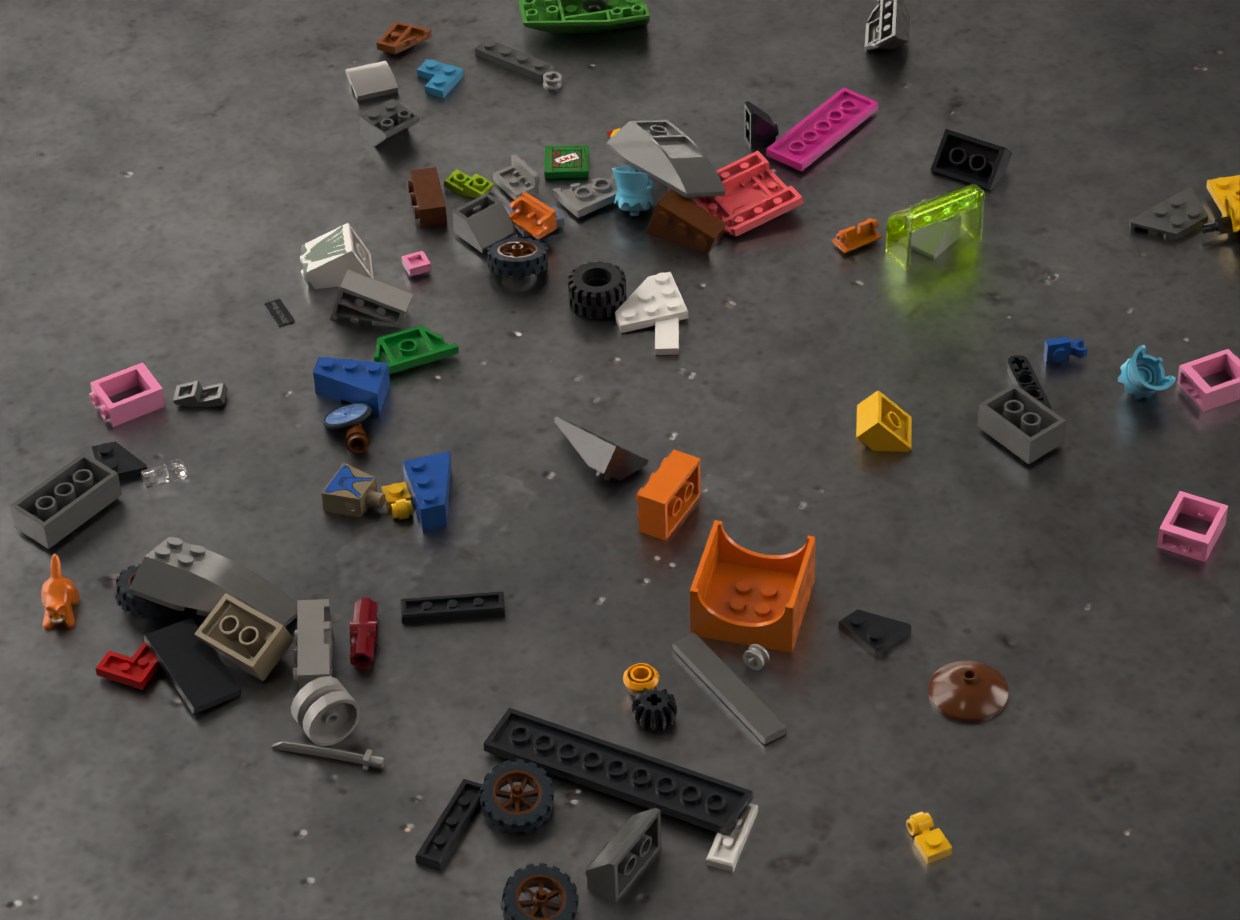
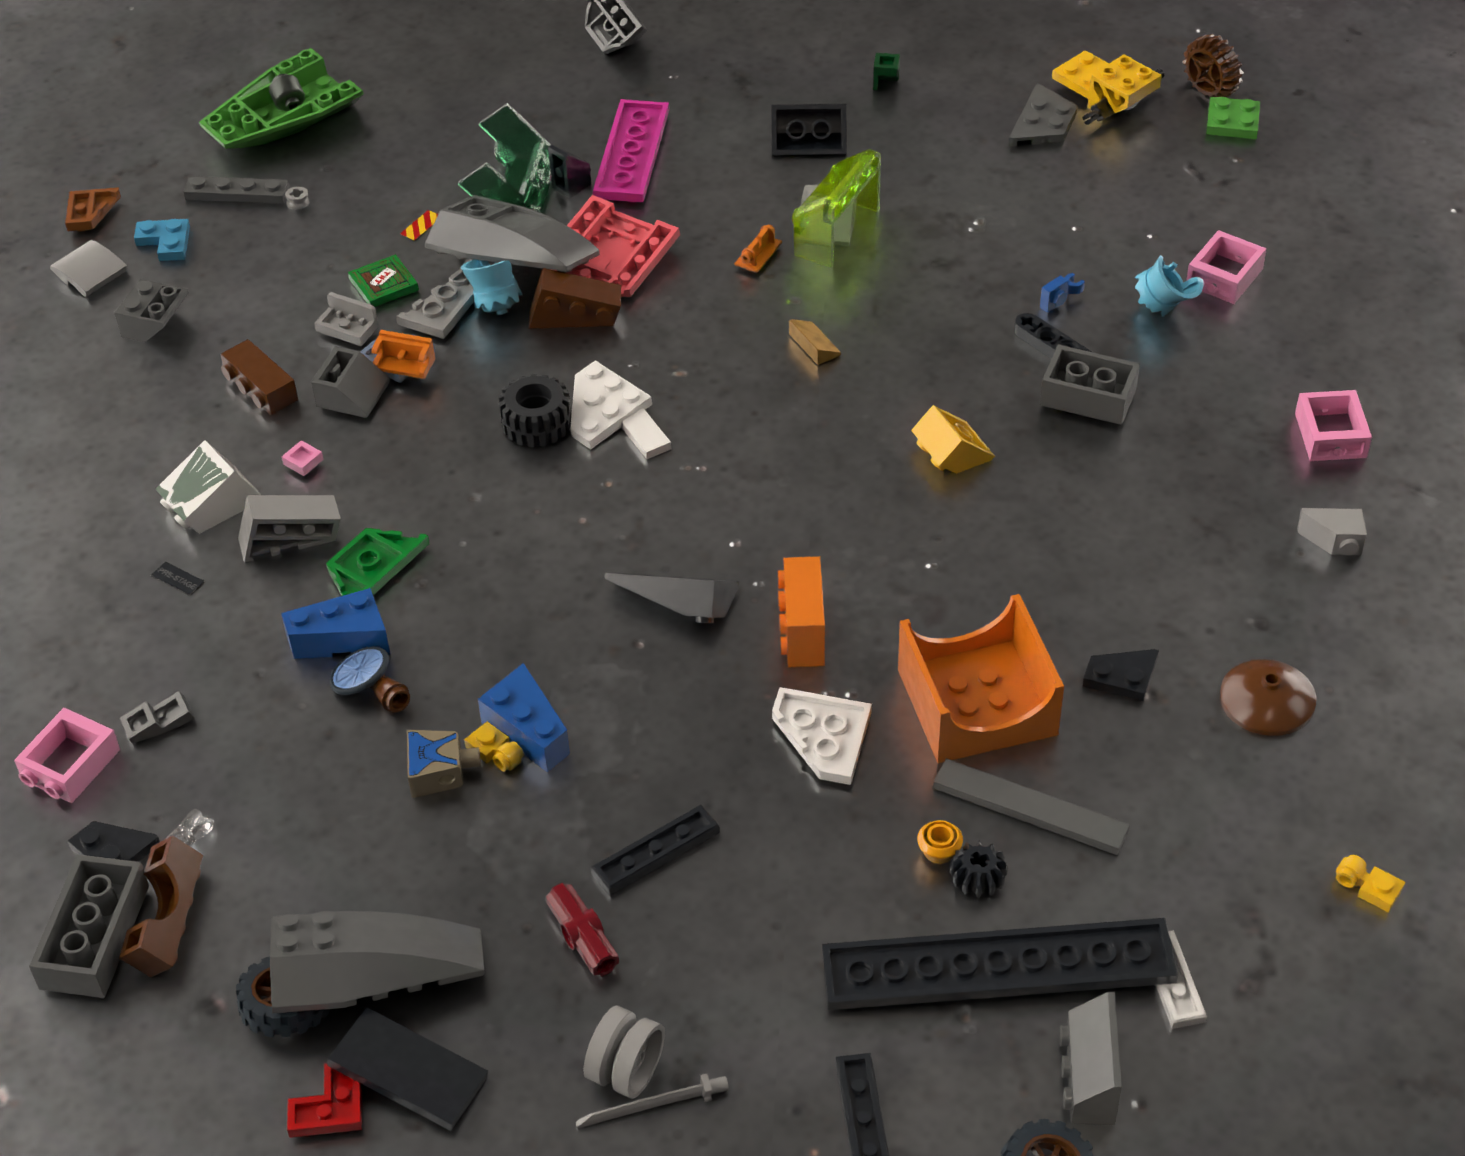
camera: 30 degrees left, 5 degrees up
orange animal [41,554,79,630] -> none
dark tan slope [194,593,294,681] -> none
light grey wedge [293,599,334,690] -> none
lime slope [443,169,494,198] -> none
black wheel [480,759,554,835] -> none
black wheel [487,237,548,277] -> none
light grey bush [743,644,769,671] -> none
none -> reddish brown arch [119,835,203,977]
none -> clear green windscreen [458,103,551,212]
none -> white plate [772,687,872,785]
none -> pearl gold slope [789,319,841,365]
none -> dark green panel [873,53,900,91]
none -> light grey slope [1297,508,1367,555]

